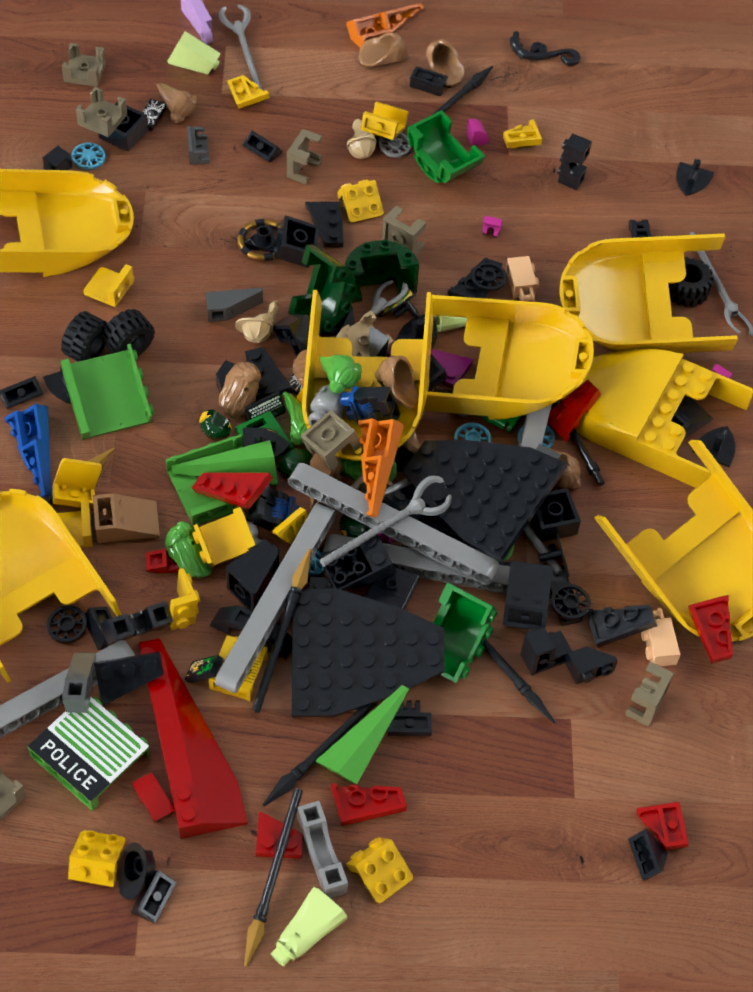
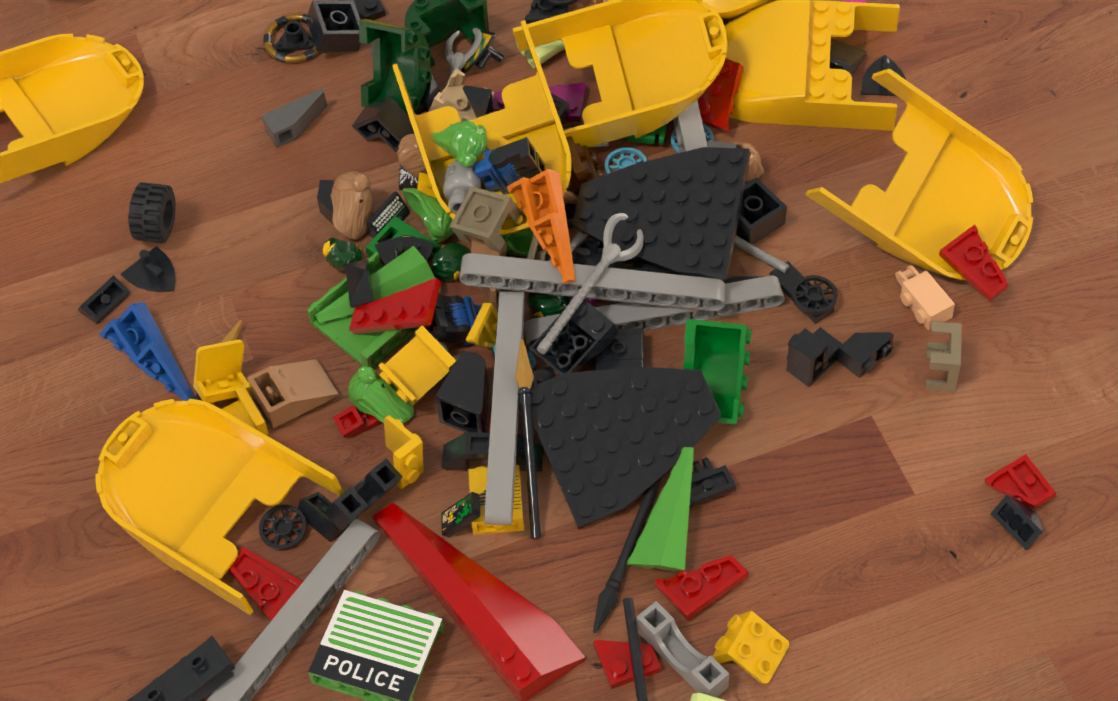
camera: 15 degrees left, 0 degrees up
black brick [42,146,72,170] -> none
bright green panel [61,344,154,440] -> none
dark grey slope [62,653,96,713] -> none
medium azure wheel [71,143,105,170] -> none
yellow bracket [83,264,135,307] -> none
black wing [94,651,164,706] -> none
black tyre [101,309,155,356] -> none
red slope [131,772,175,822] -> none
tan piece [235,300,279,343] -> none
black wing [245,347,293,401] -> none
medium nougat hair [375,356,419,410] -> none
black shield [396,314,437,349] -> none
black piece [482,639,555,724] -> none
black slope [503,561,553,629] -> none
black shield [538,532,570,577] -> none
black bar [553,400,605,487] -> none
black wing [587,605,657,648] -> none
none -> red wing [229,547,303,622]
none -> black slope [345,259,374,308]
none -> reddish brown brick [566,136,603,195]

